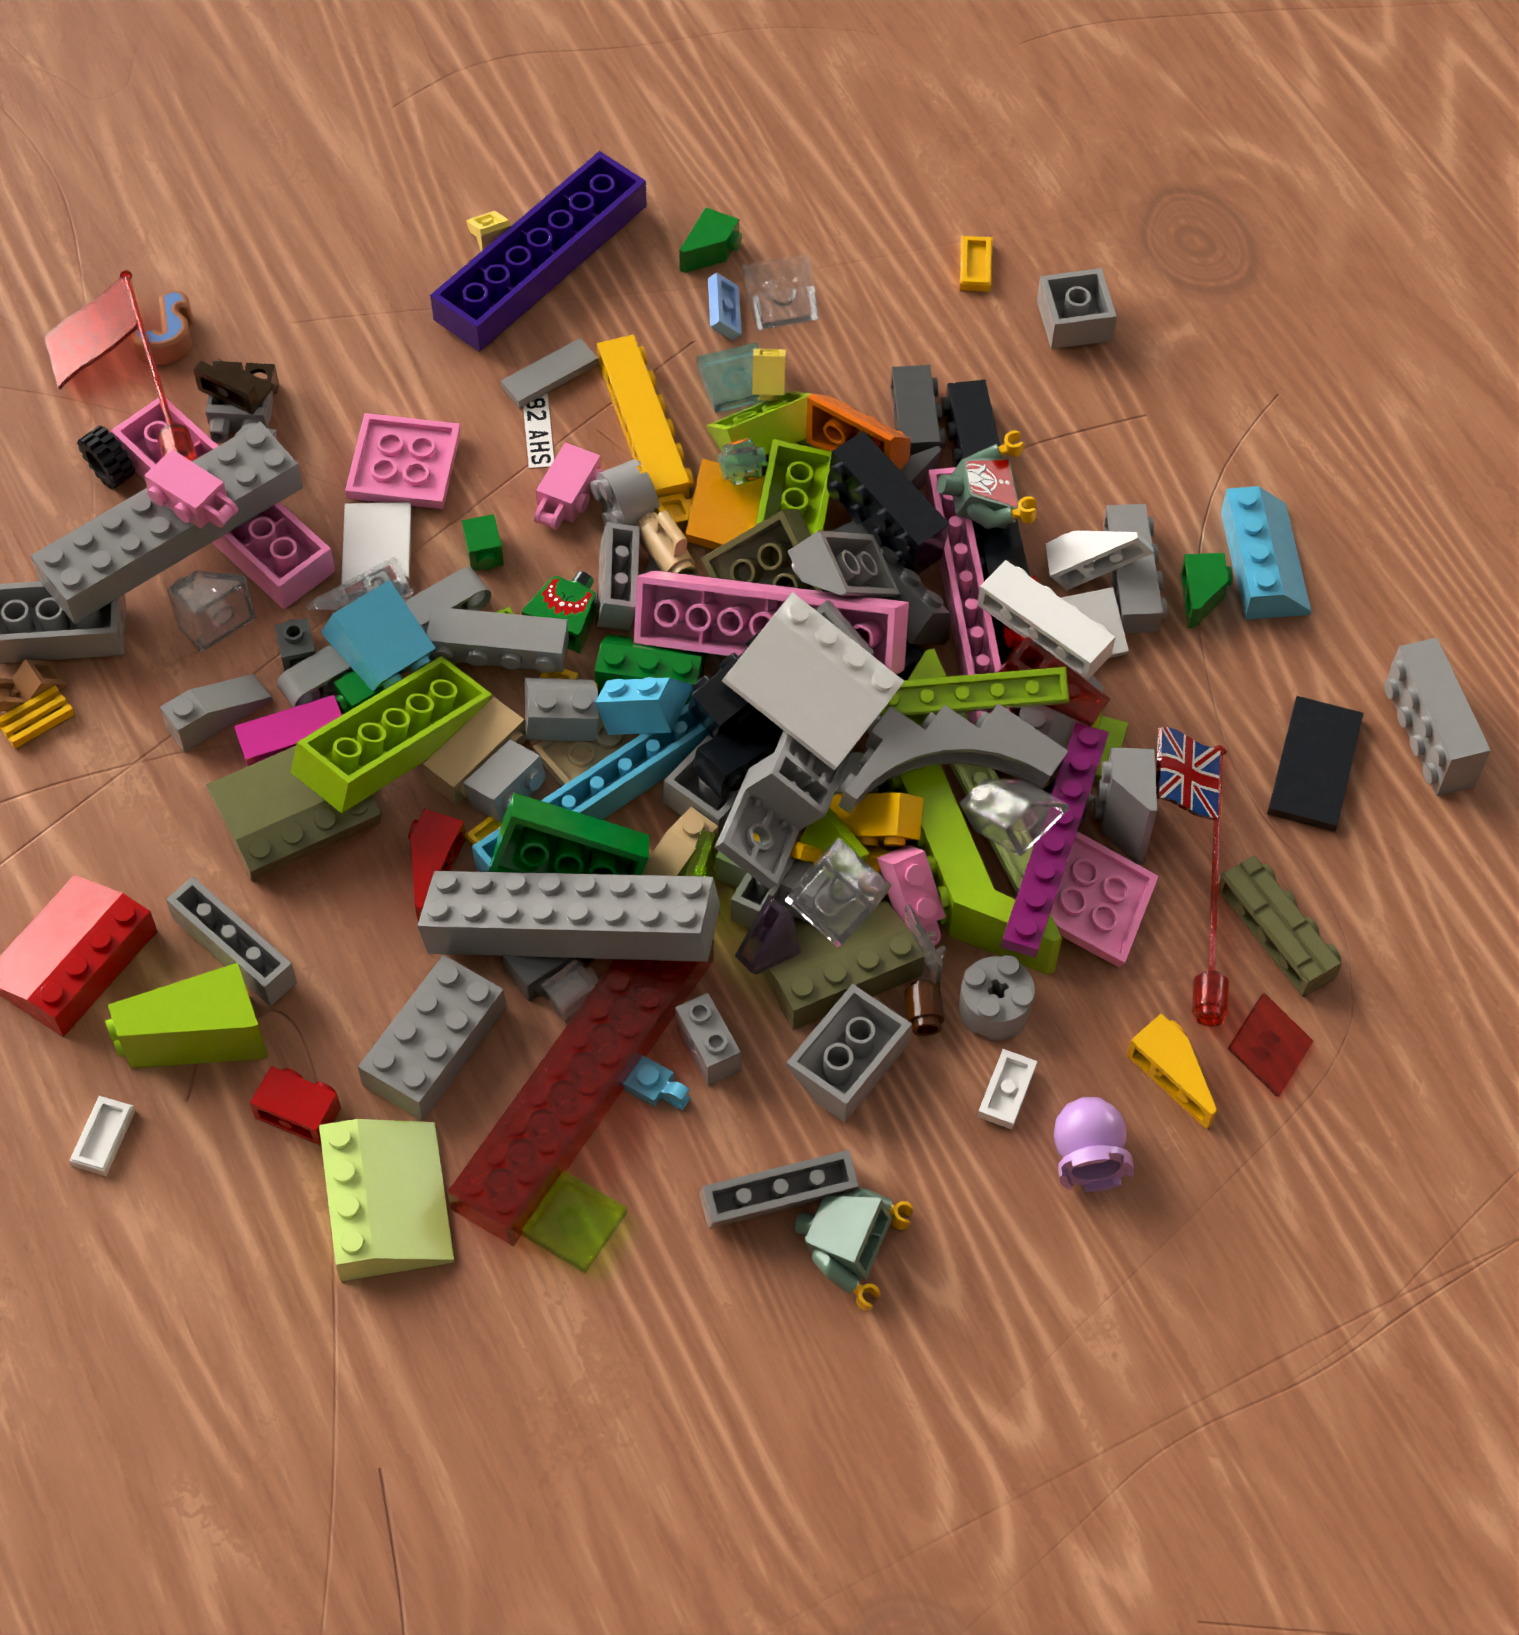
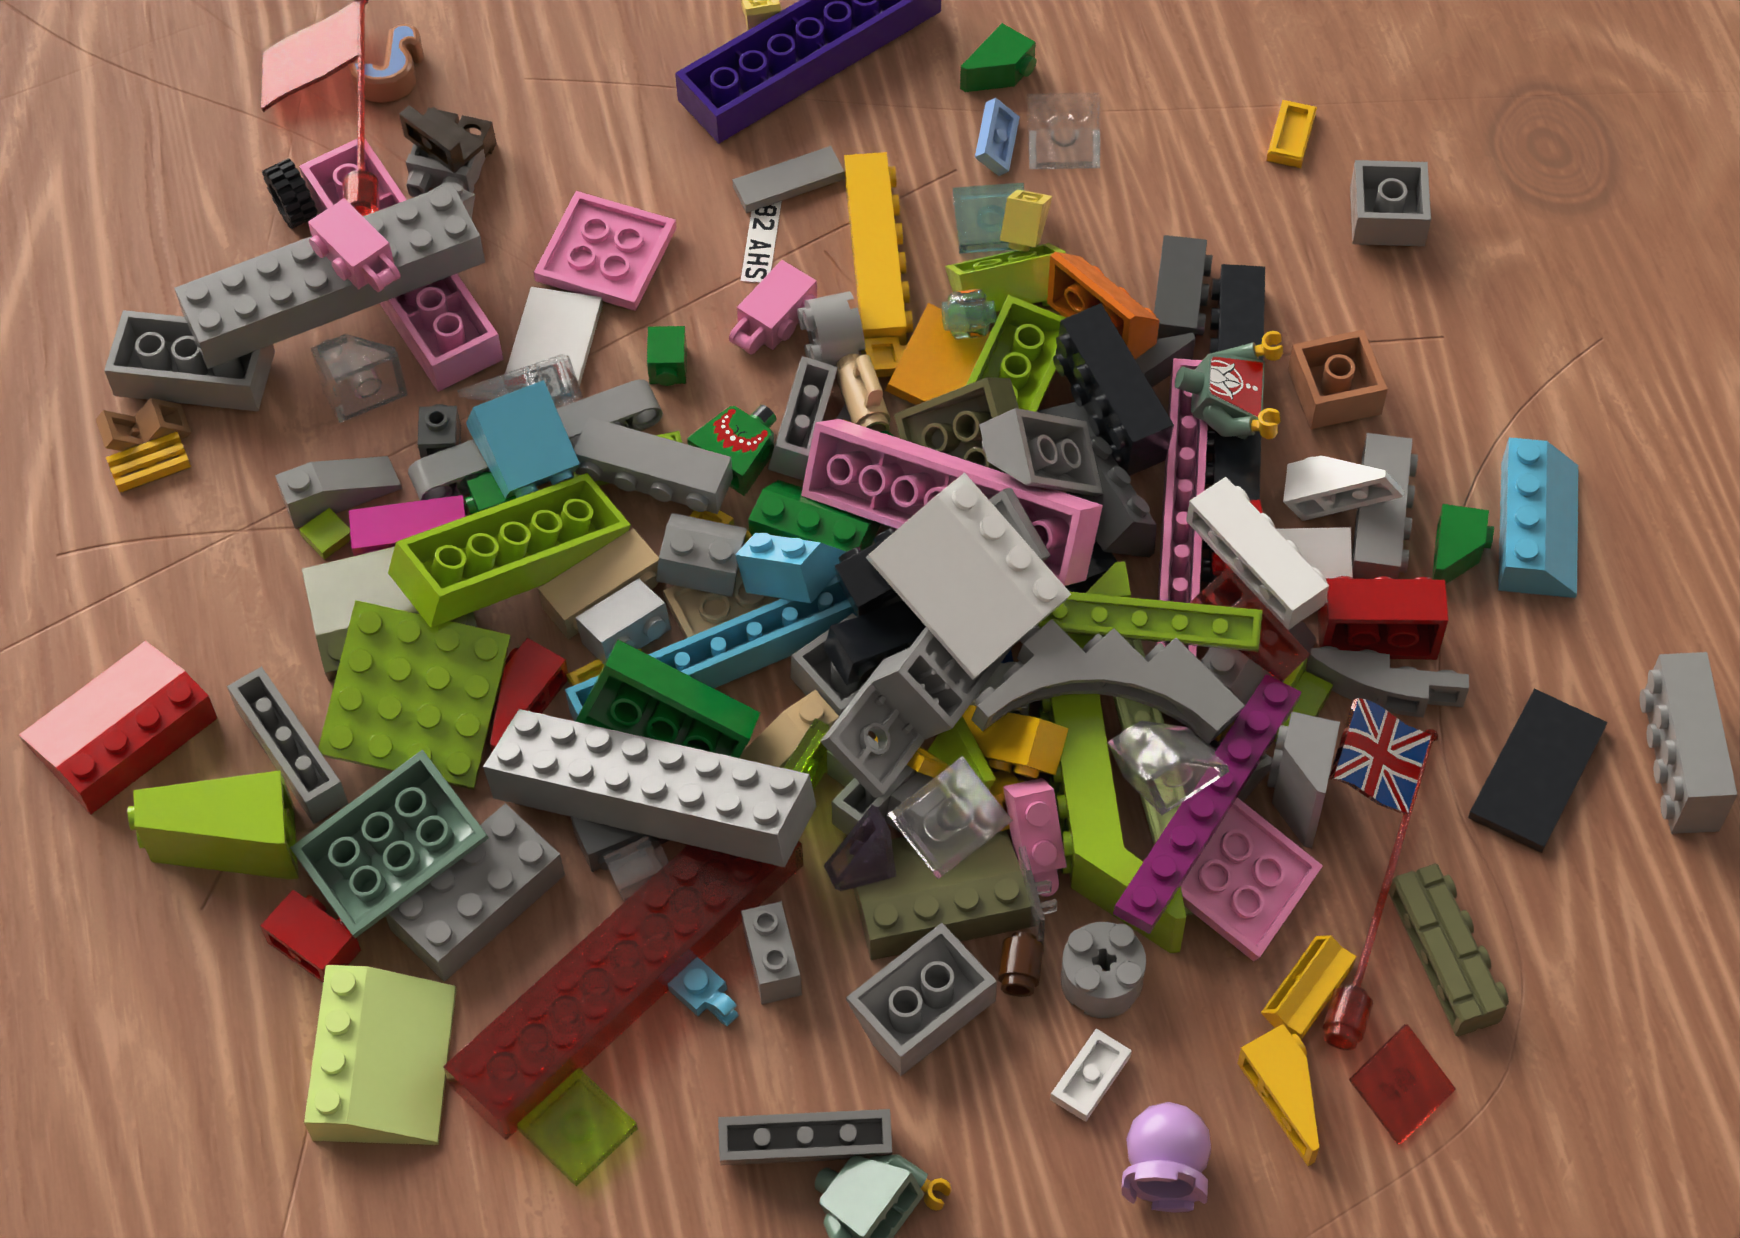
camera: 15 degrees right, 0 degrees up
white tile [69,1096,136,1176] -> none
none -> sand green slope [290,749,489,938]
none -> lime tile [299,507,351,560]
none -> lime plate [318,600,511,790]
none -> yellow piece [1261,935,1357,1040]
none -> nougat brick [1288,329,1388,430]
none -> light grey slope [1306,646,1469,718]
none -> red brick [1317,576,1449,660]

